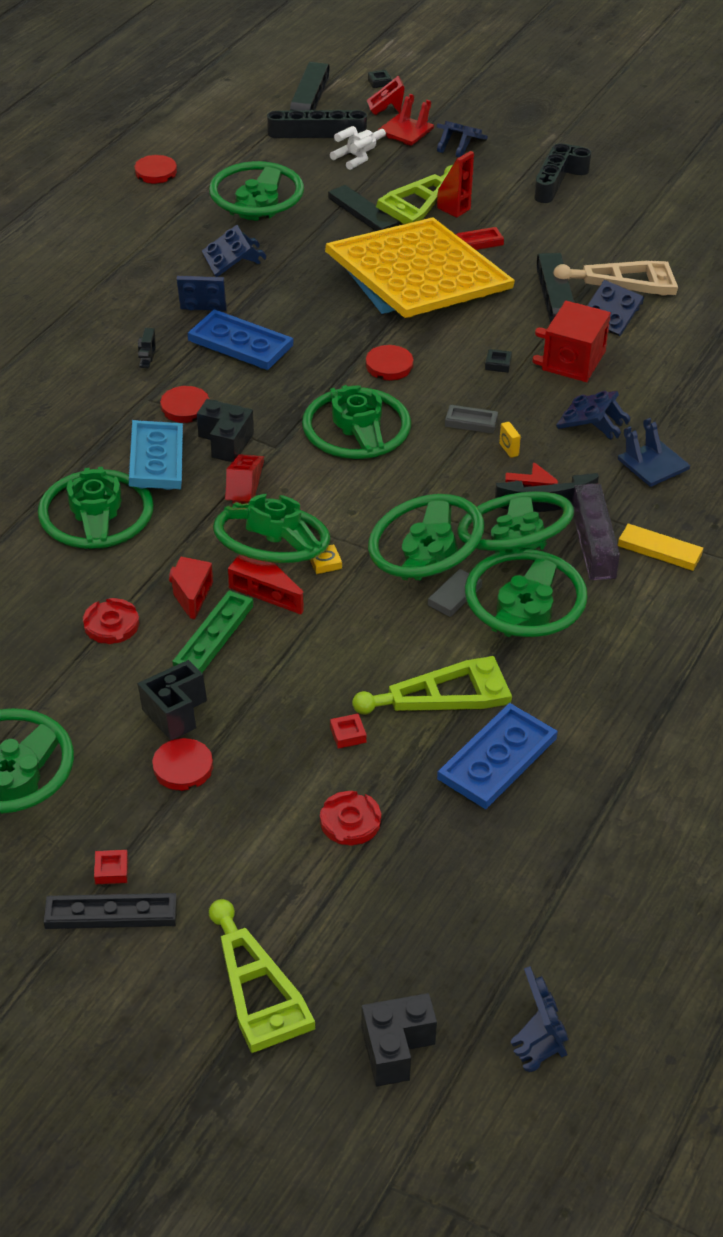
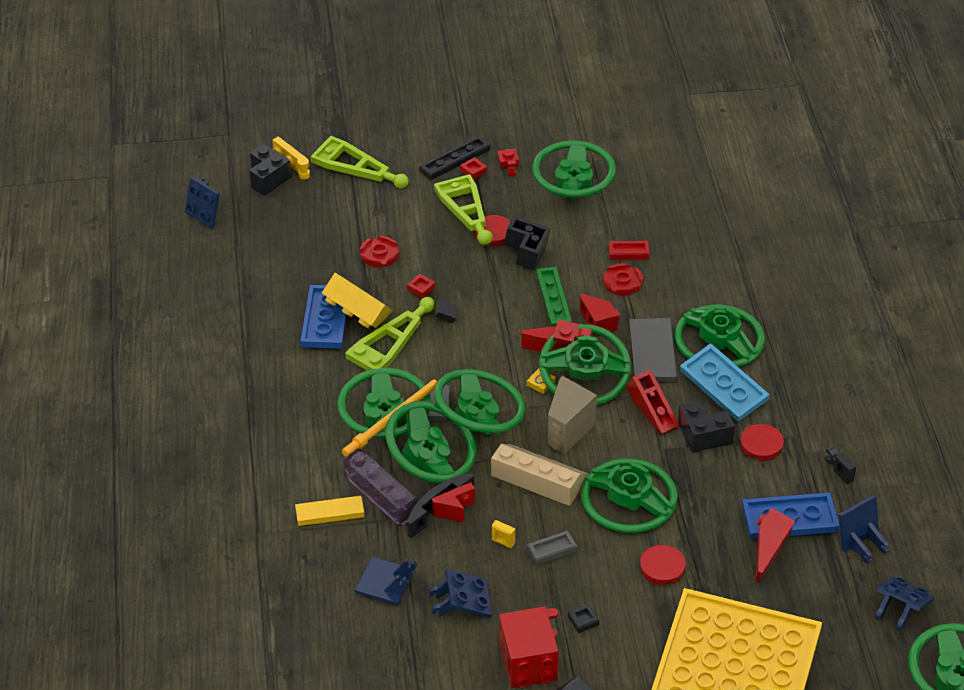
camera: 145 degrees right, 0 degrees up
none -> yellow plate [272,137,310,179]
none -> yellow slope [322,273,393,328]
none -> light orange bar [341,379,437,457]
none -> lime plate [434,174,493,245]
none -> black tile [434,298,456,323]
none -> tan slope [491,444,588,506]
none -> red plate [497,149,519,176]
none -> dark tan slope [547,376,597,454]
none -> red plate [553,319,591,345]
none -> red tile [609,241,650,260]
none -> dark grey tile [629,318,677,382]
none -> red slope [755,508,795,582]

